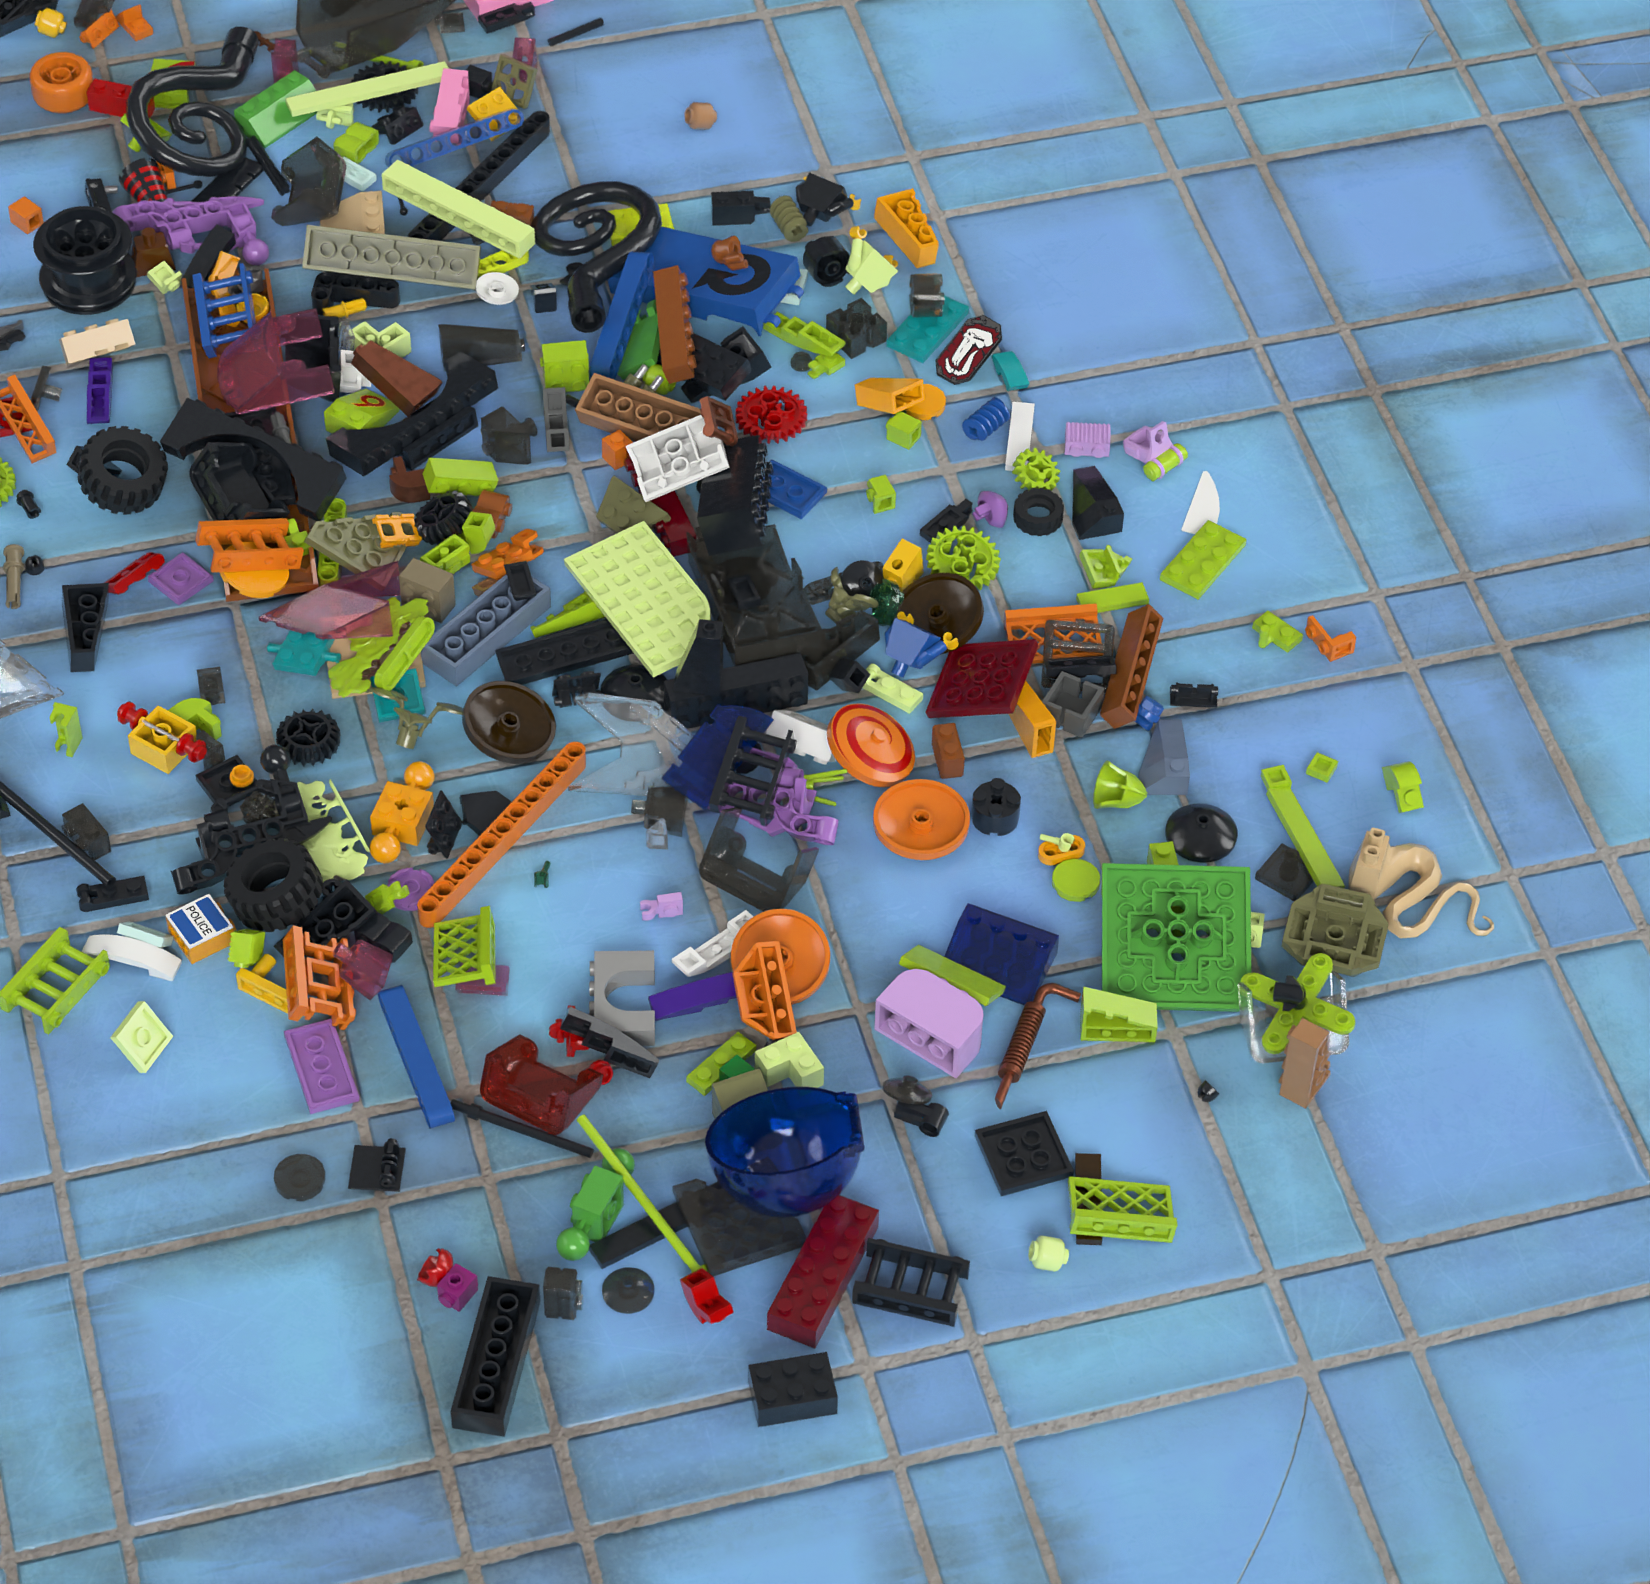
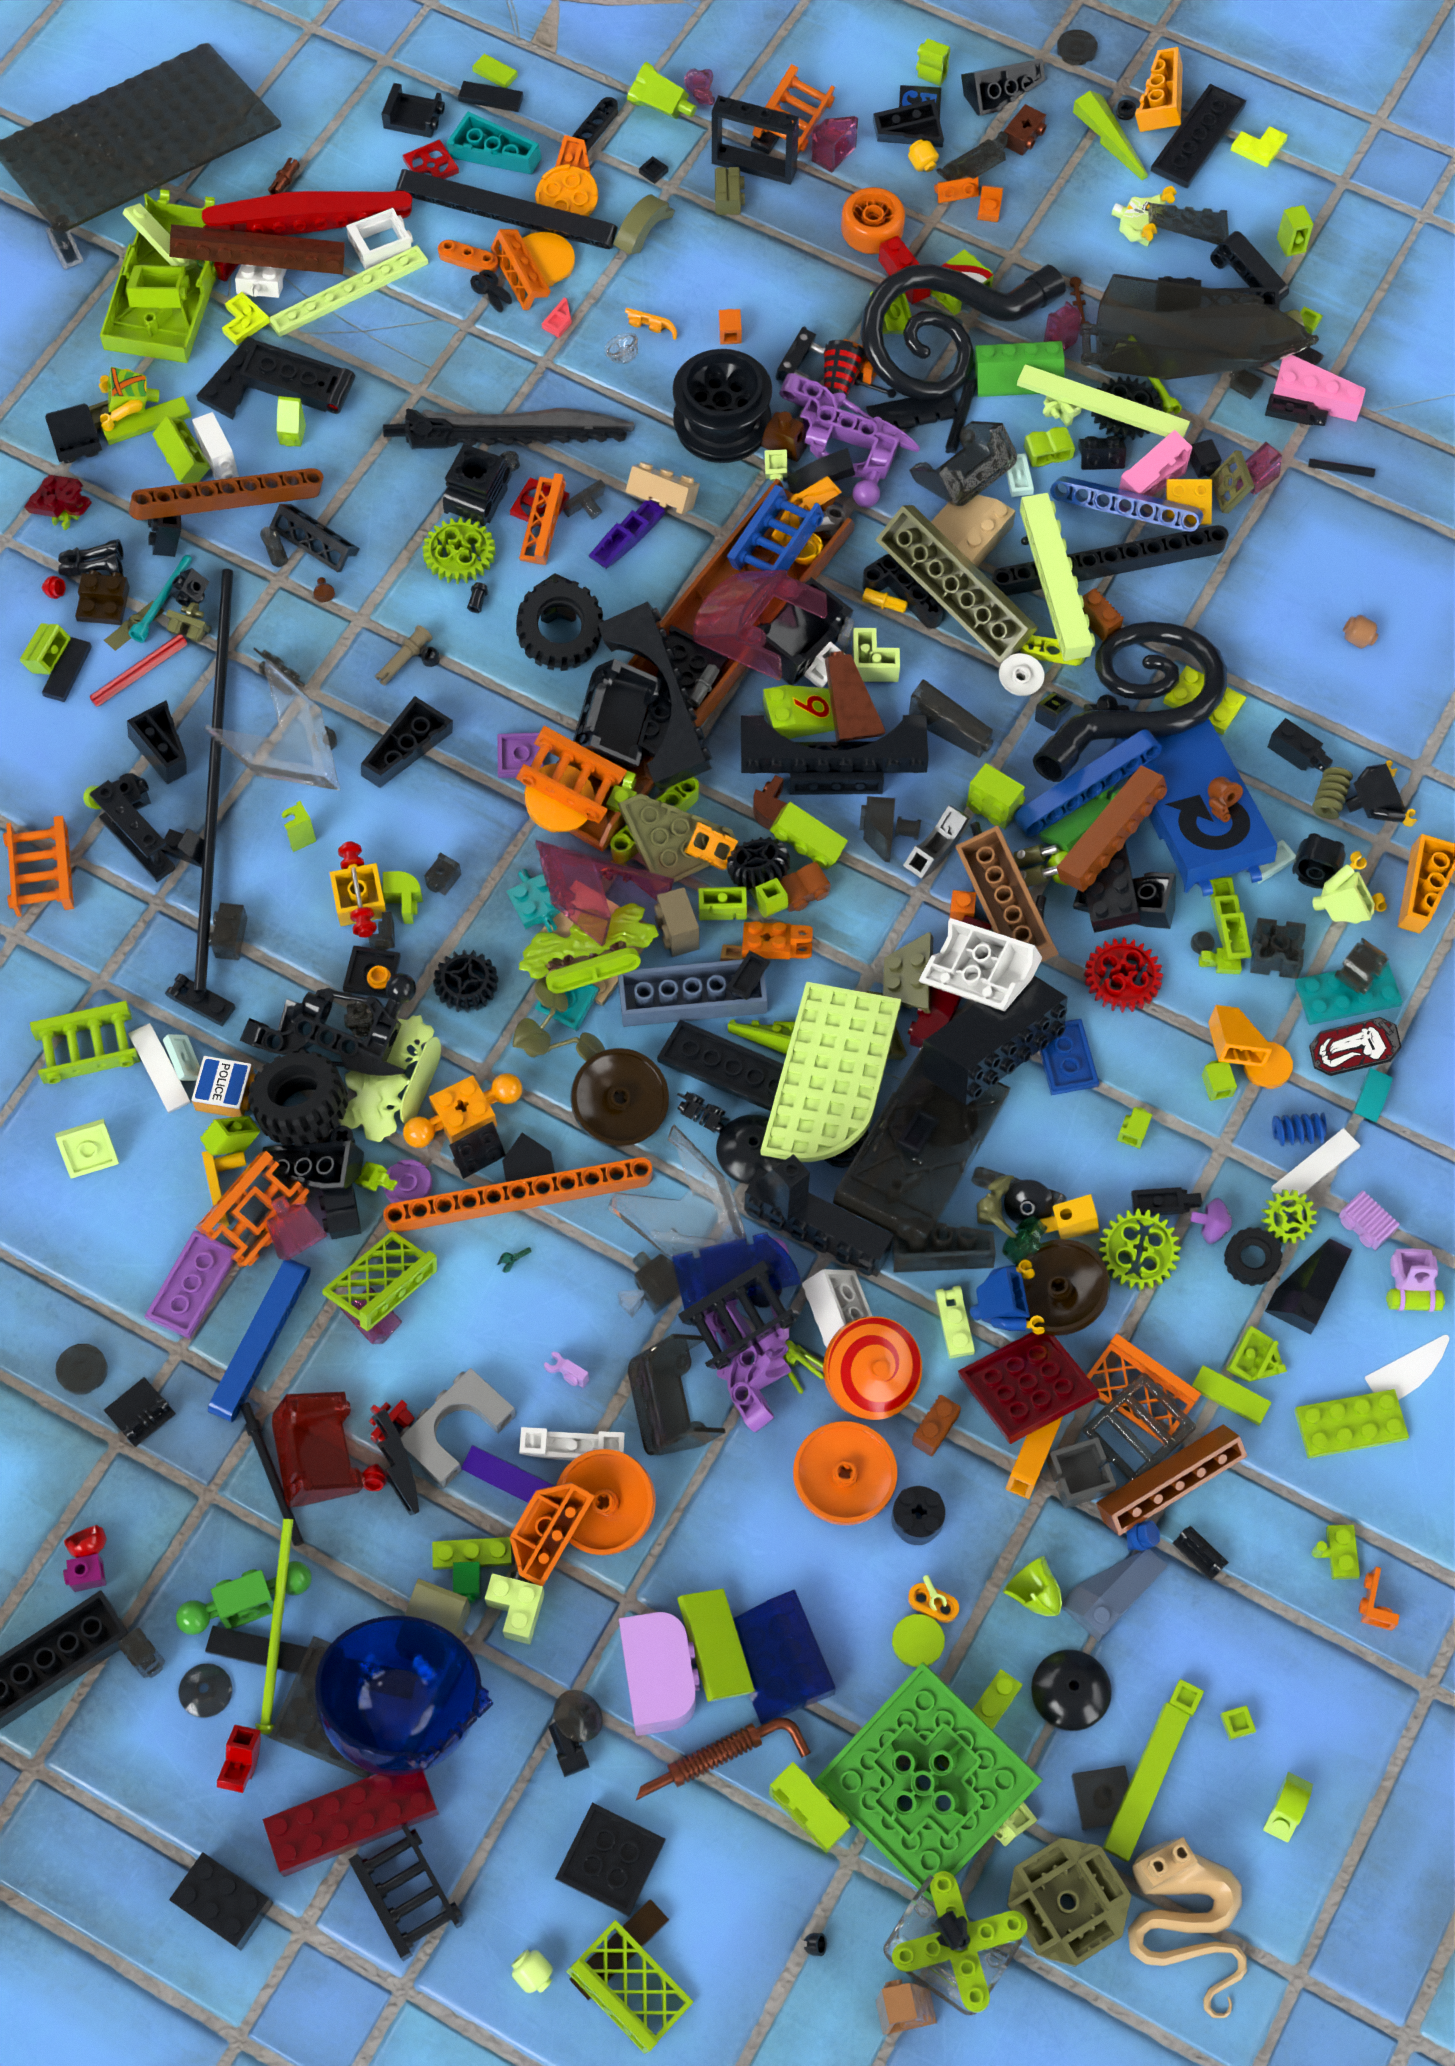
camera: 45 degrees right, 15 degrees up
red hinge [105,552,165,595] -> none
copper plate [700,396,738,446] -> none
black brick [828,658,871,693] -> none
black plate [1043,656,1116,679] -> none

